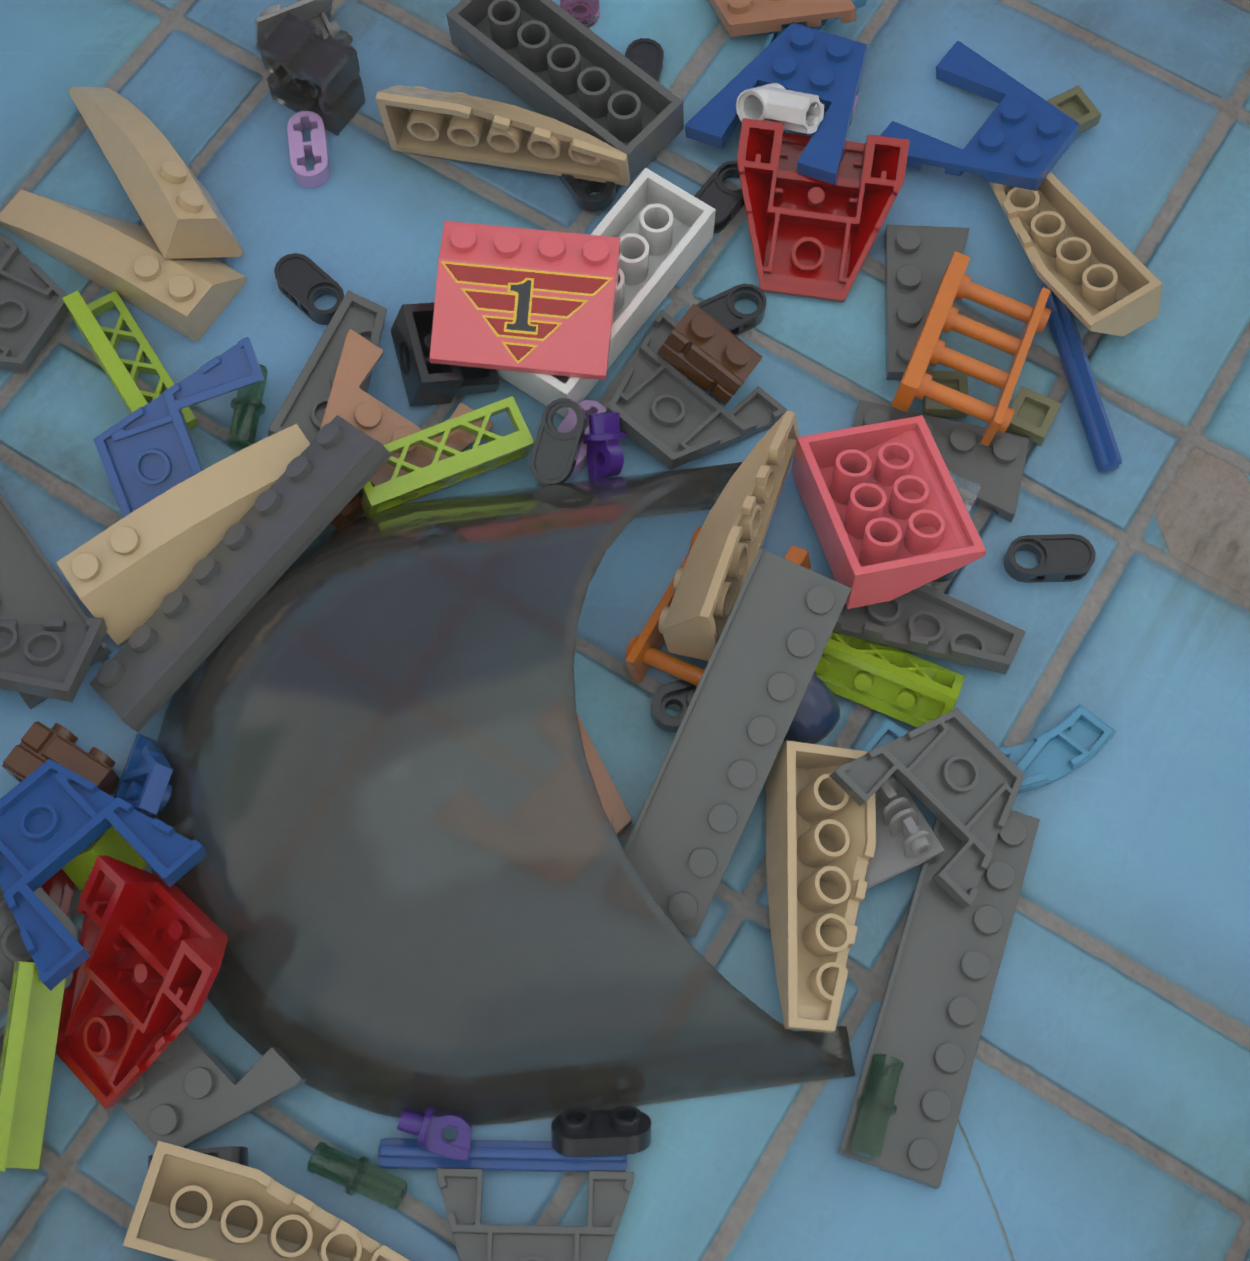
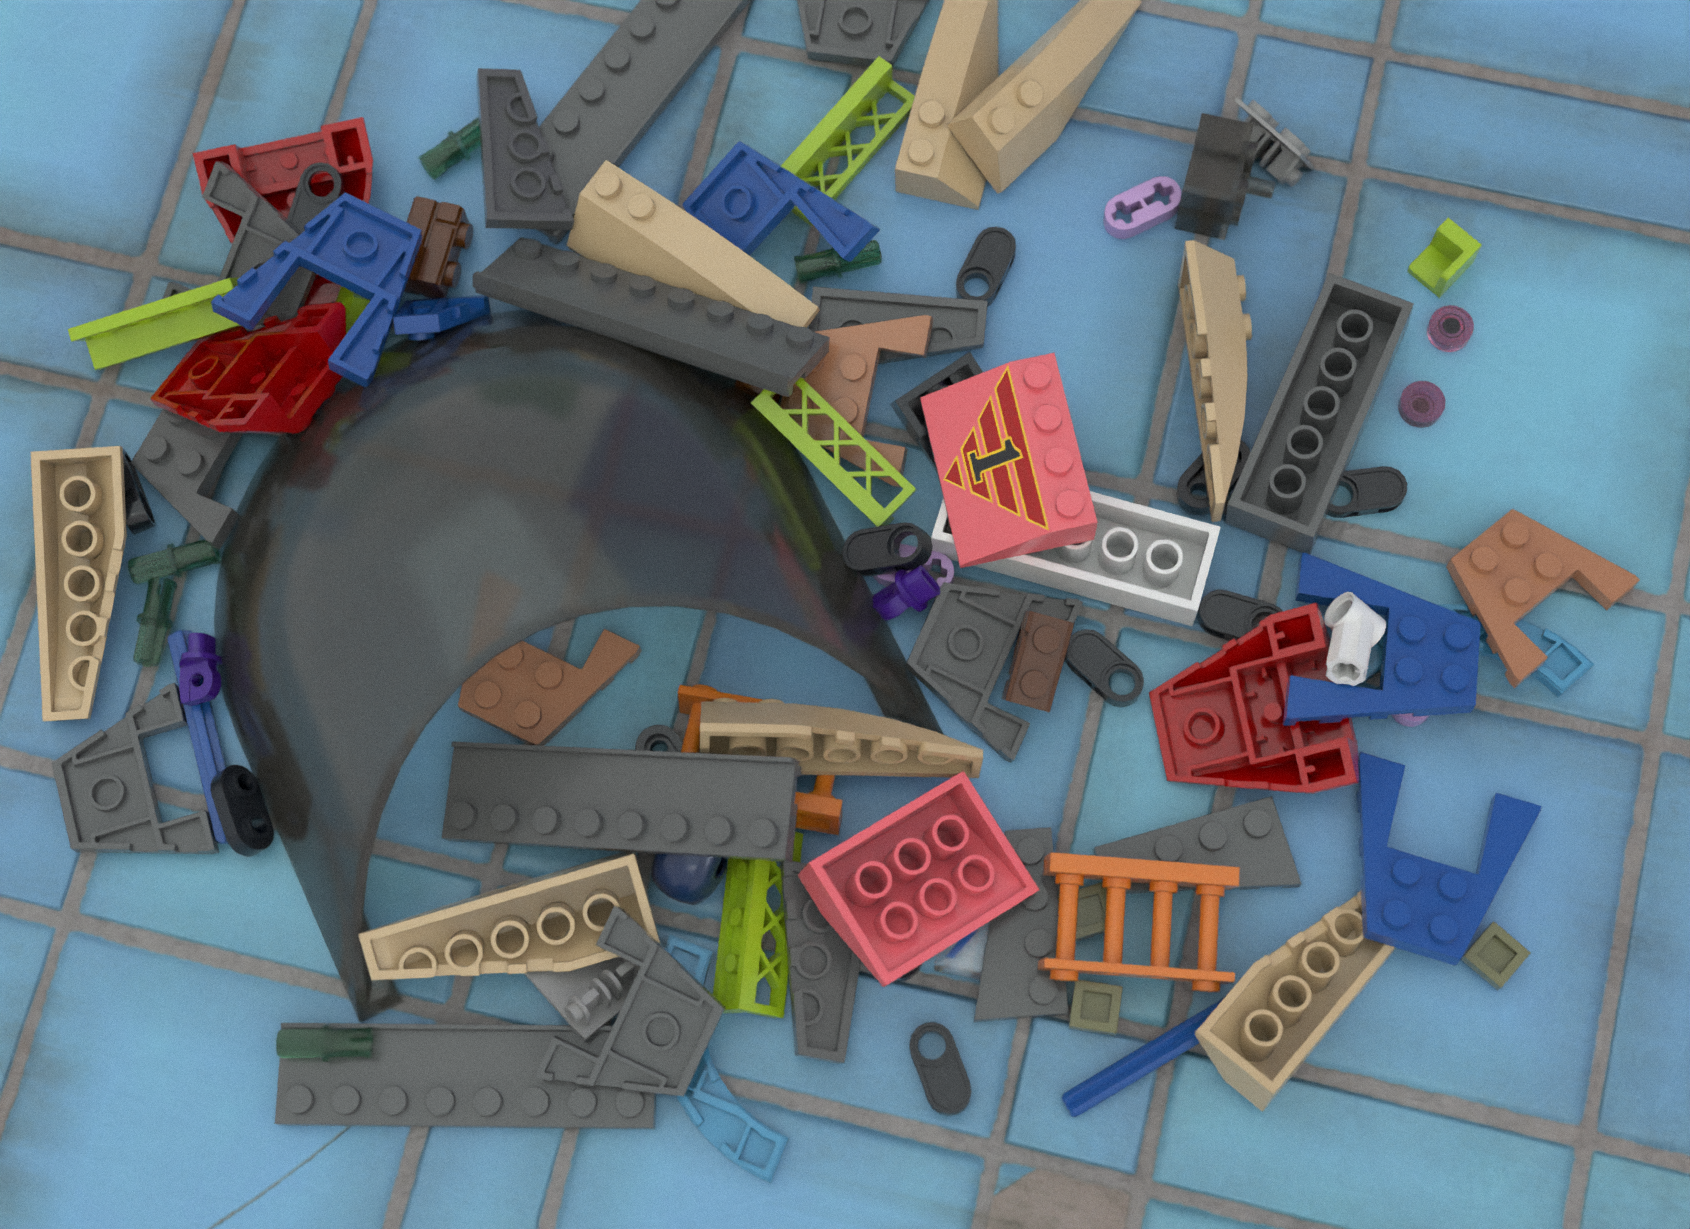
camera: 80 degrees right, 5 degrees up
none -> clear green axle [128,539,221,584]

